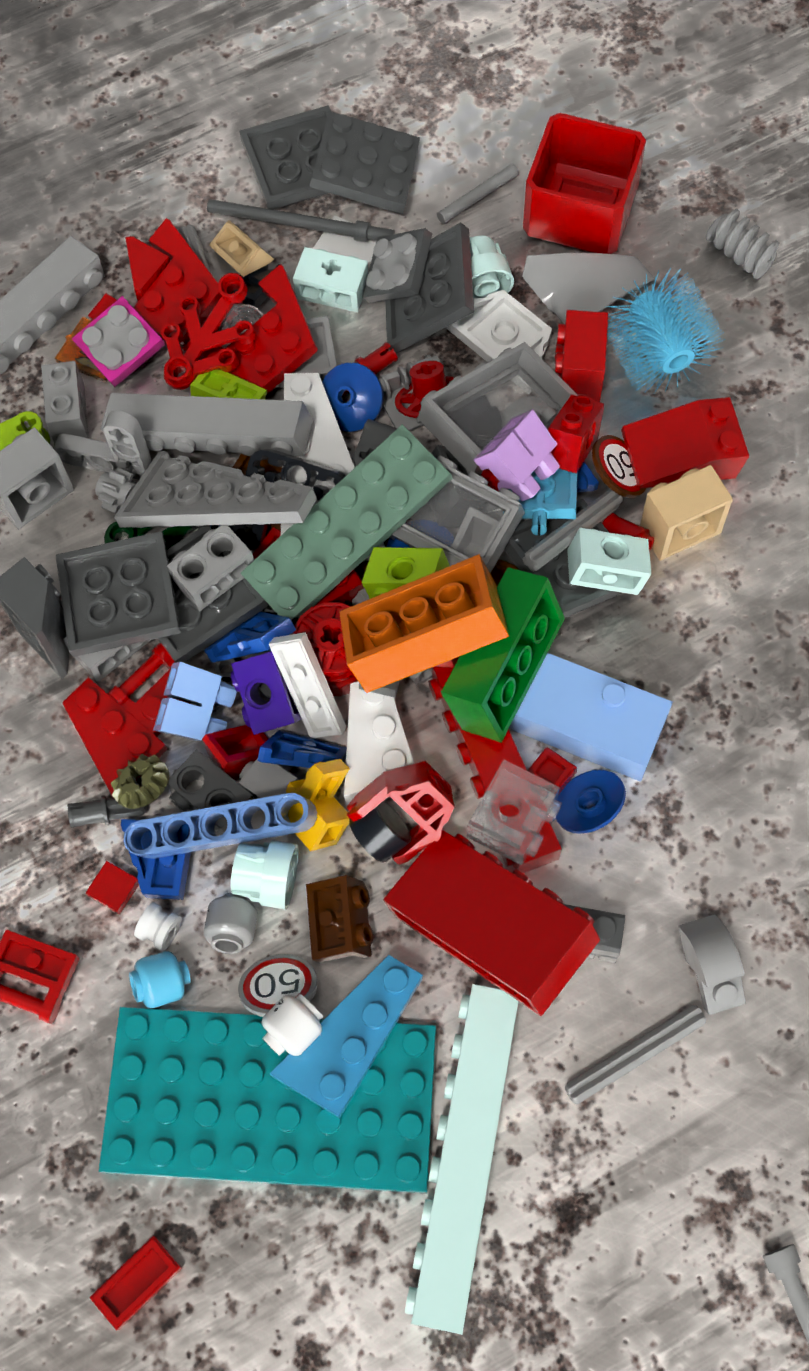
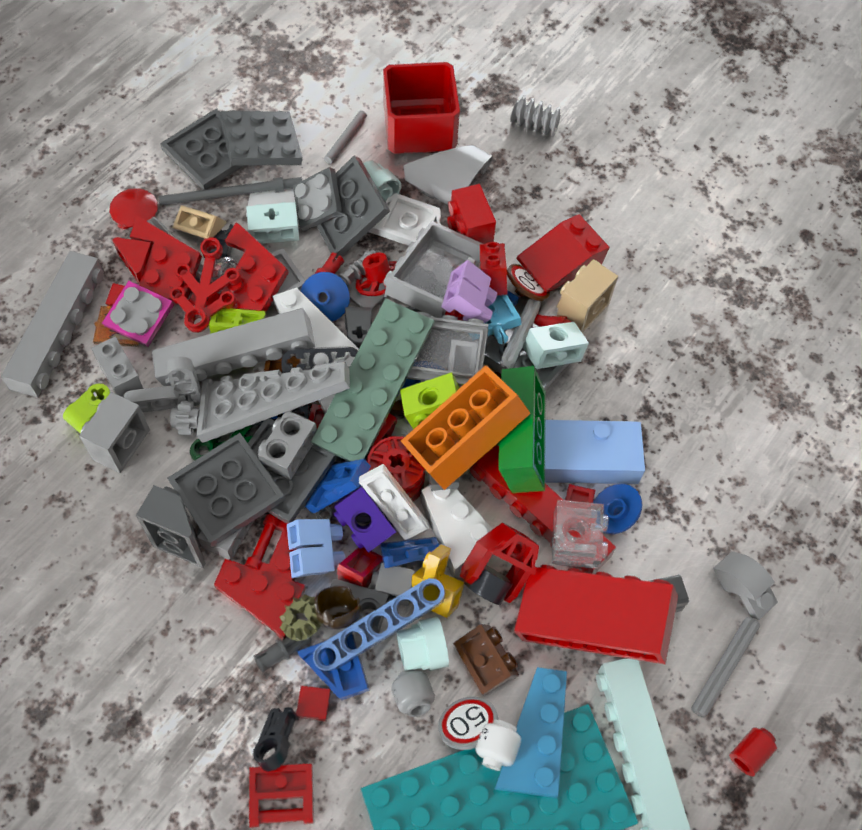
camera: 30 degrees left, 5 degrees down
medium azure head [129,951,191,1008] -> none
white wheel [134,902,182,951] -> none
medium azure piece [606,268,725,393] -> none
none -> red dish [109,188,158,230]
none -> black piece [253,707,299,772]
none -> dark brown hair [314,586,361,629]
none -> red brick [729,727,777,777]

